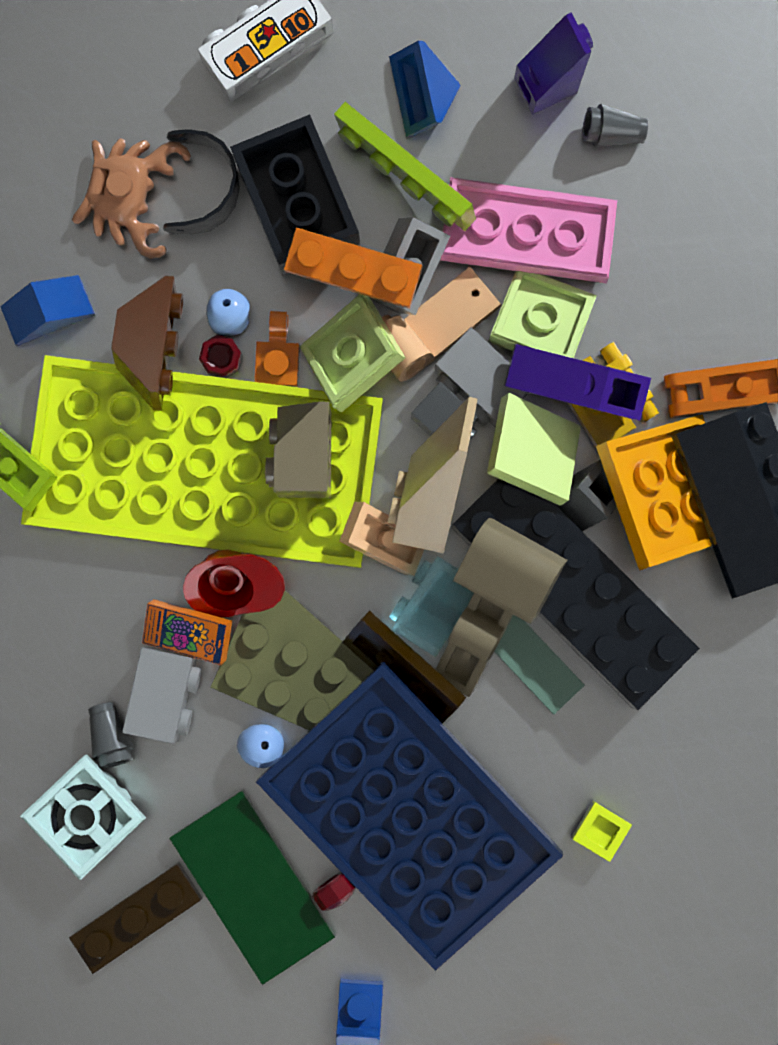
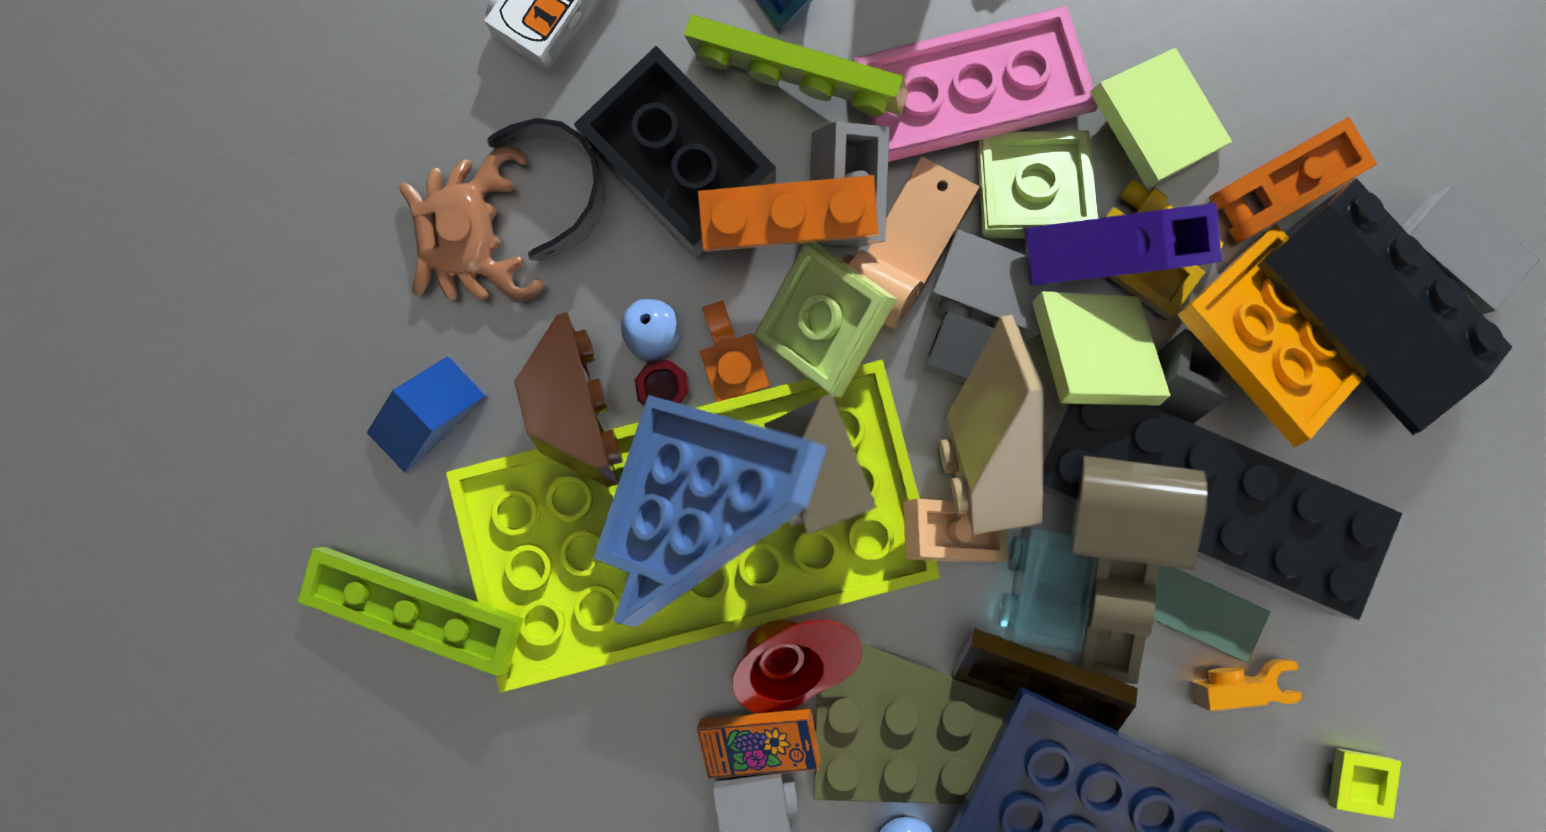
camera: 20 degrees left, 0 degrees up
none -> medium blue wing [593,395,827,627]
none -> yellowish green tile [1090,48,1232,188]
none -> light orange plate [1191,658,1302,711]

